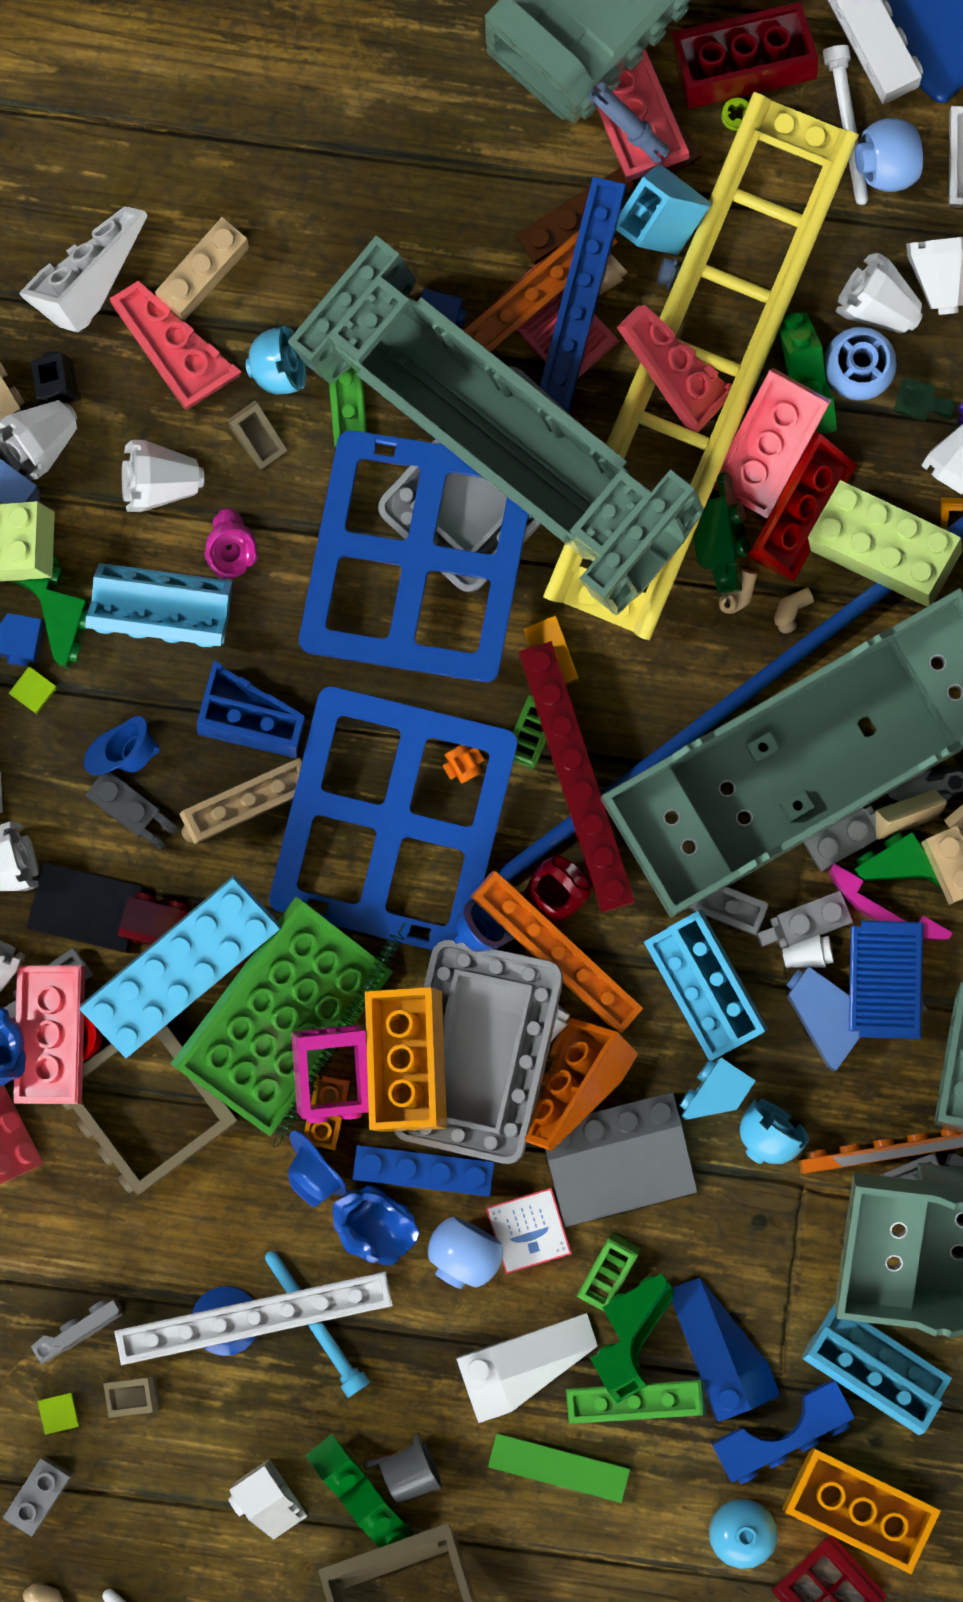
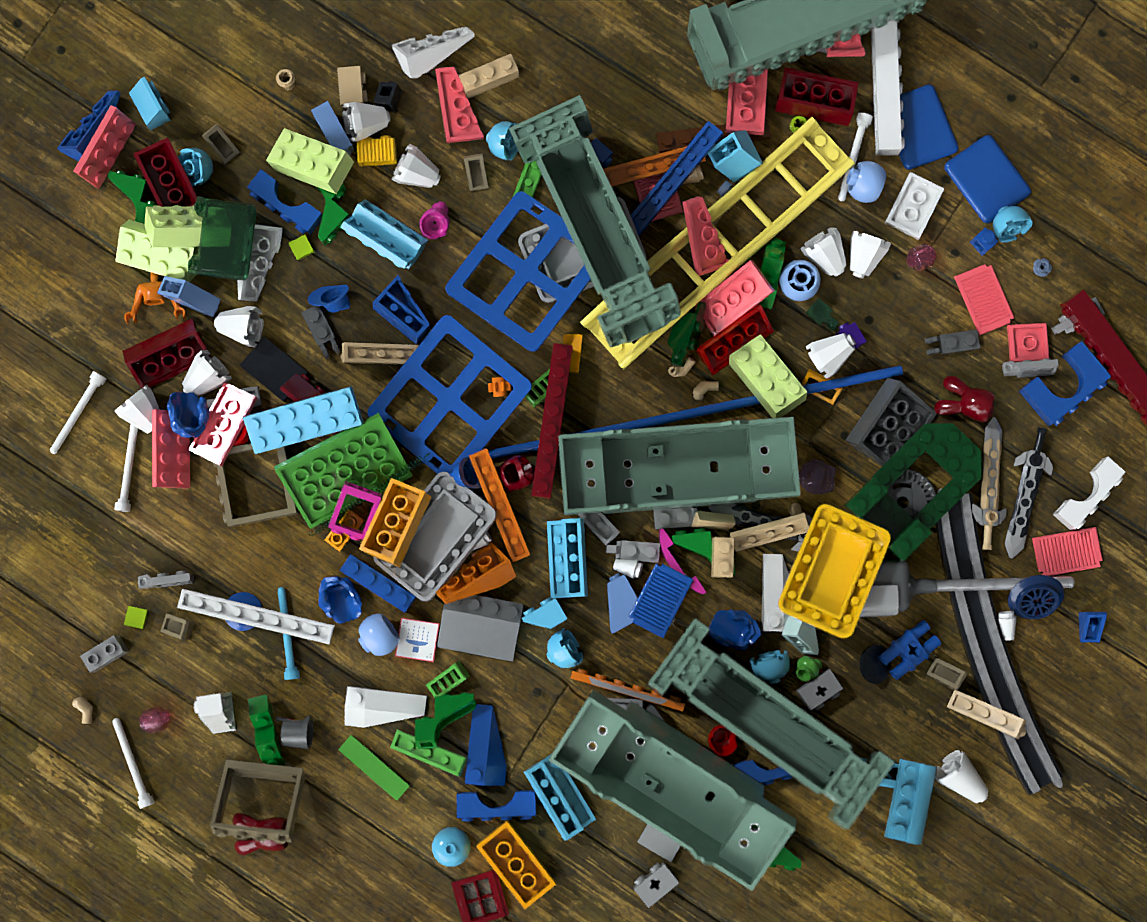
camera: 25 degrees right, 0 degrees up
blue piece [288,1130,348,1207] -> none
sand blue pin [588,82,670,163] -> none
none -> clear pink head [139,706,170,734]
none -> yellow brick [357,135,397,167]

